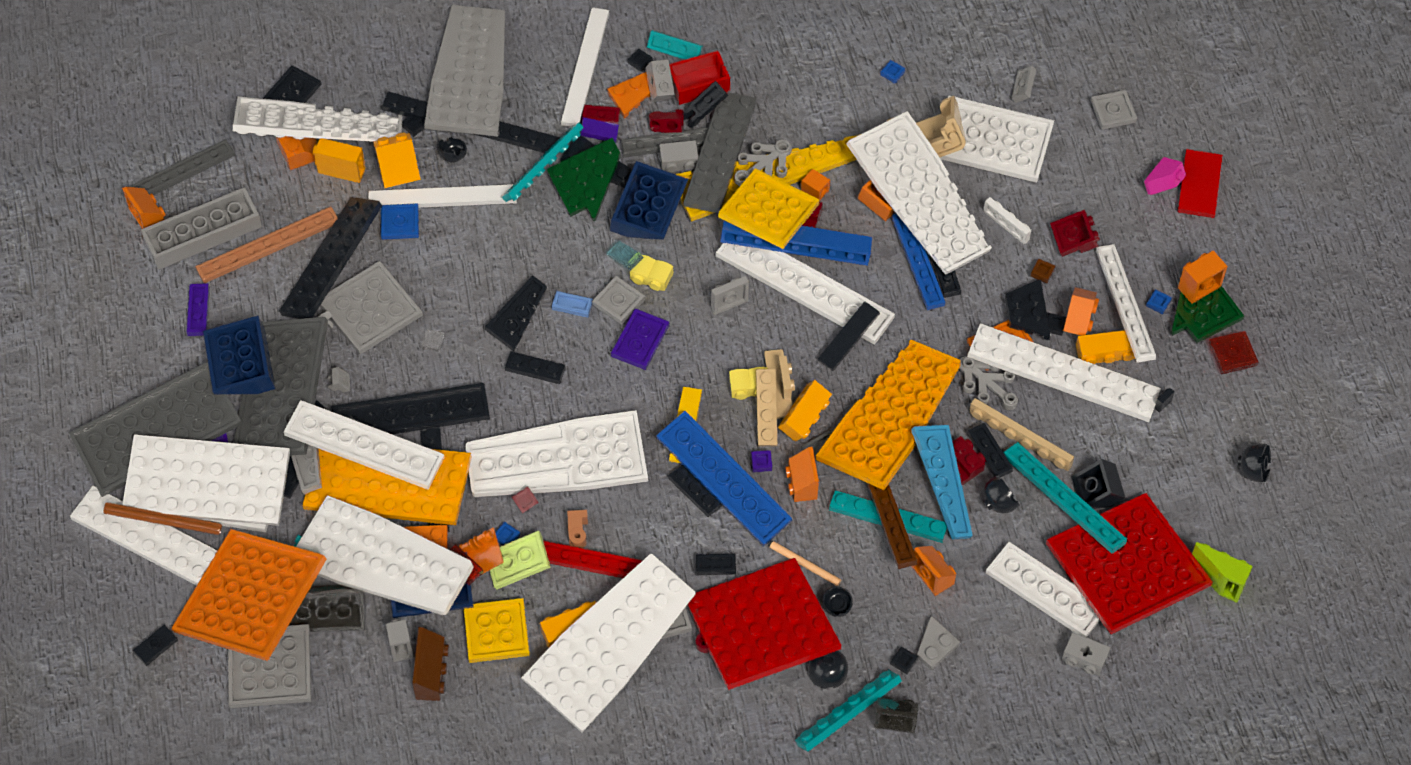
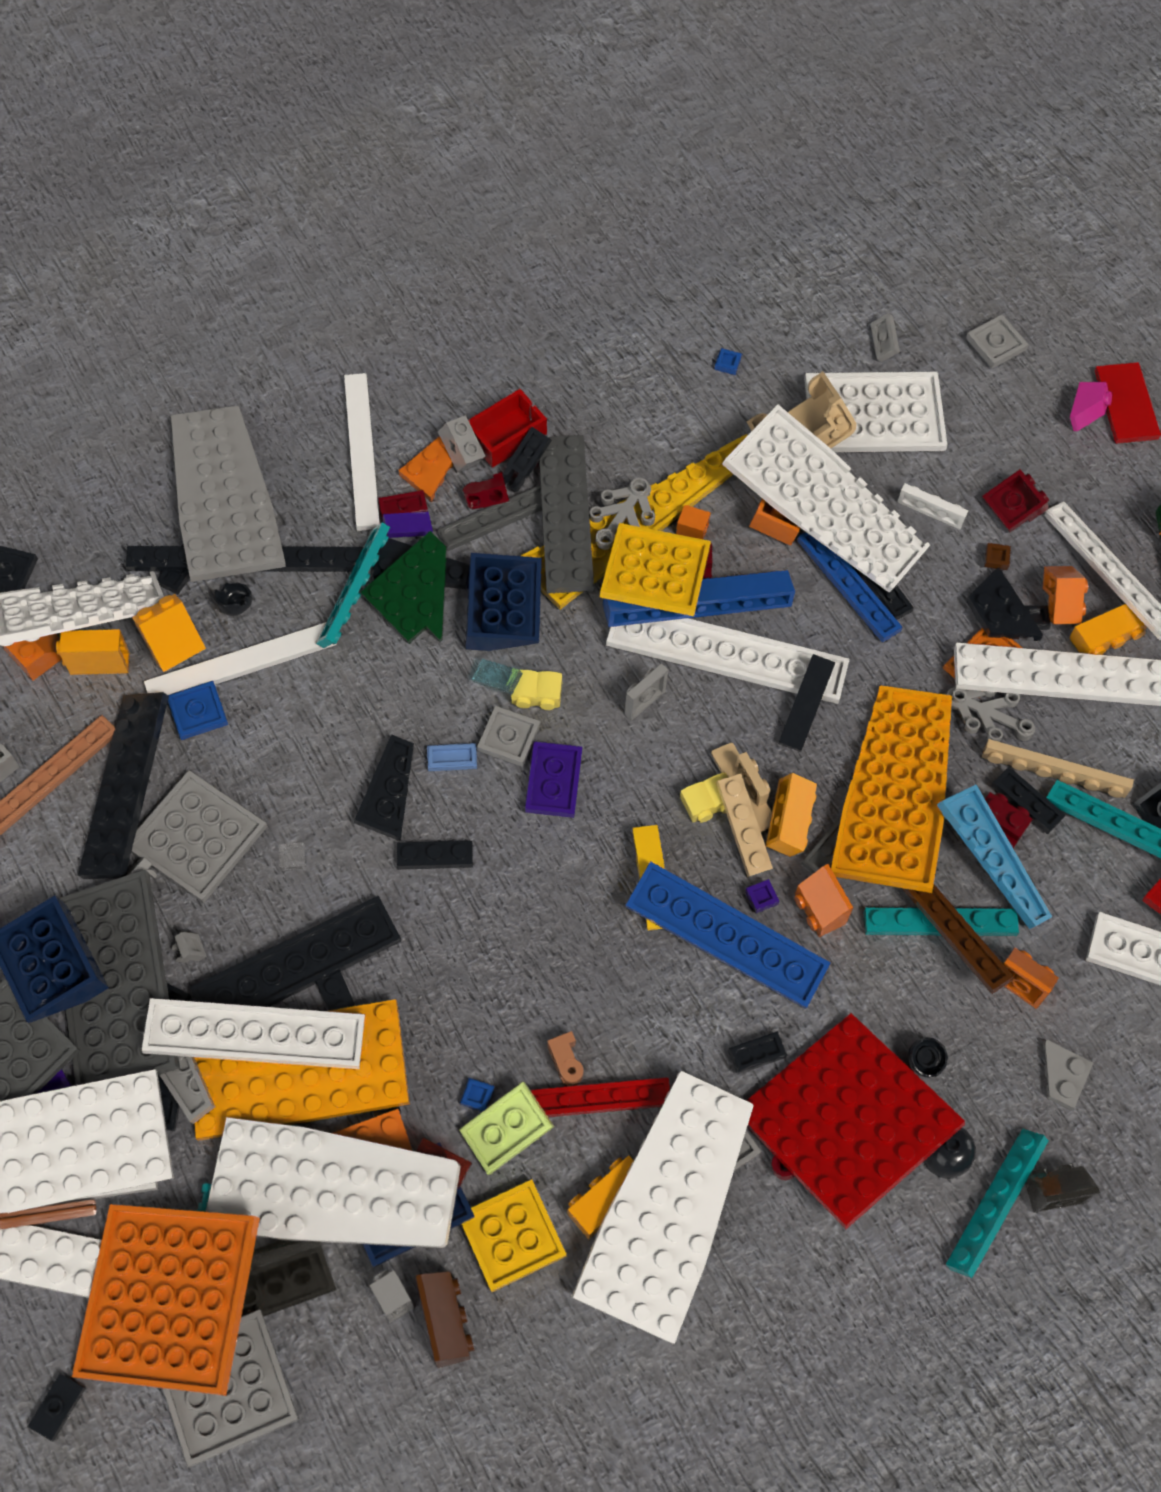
camera: 20 degrees left, 5 degrees up
orange hinge [457,528,504,580] -> none
white wing [465,410,648,497] -> none
dark red tile [512,486,539,514] -> none
black tile [627,48,653,72] -> none
teal plate [647,30,703,60] -> none
light grey brick [659,140,699,173] -> none
black plate [668,464,722,517] -> none
light nougat bar [770,541,841,586] -> none
black tile [890,646,918,674] -> none
black cylinder [983,474,1020,514] -> none
blue tile [1146,289,1172,315] -> none

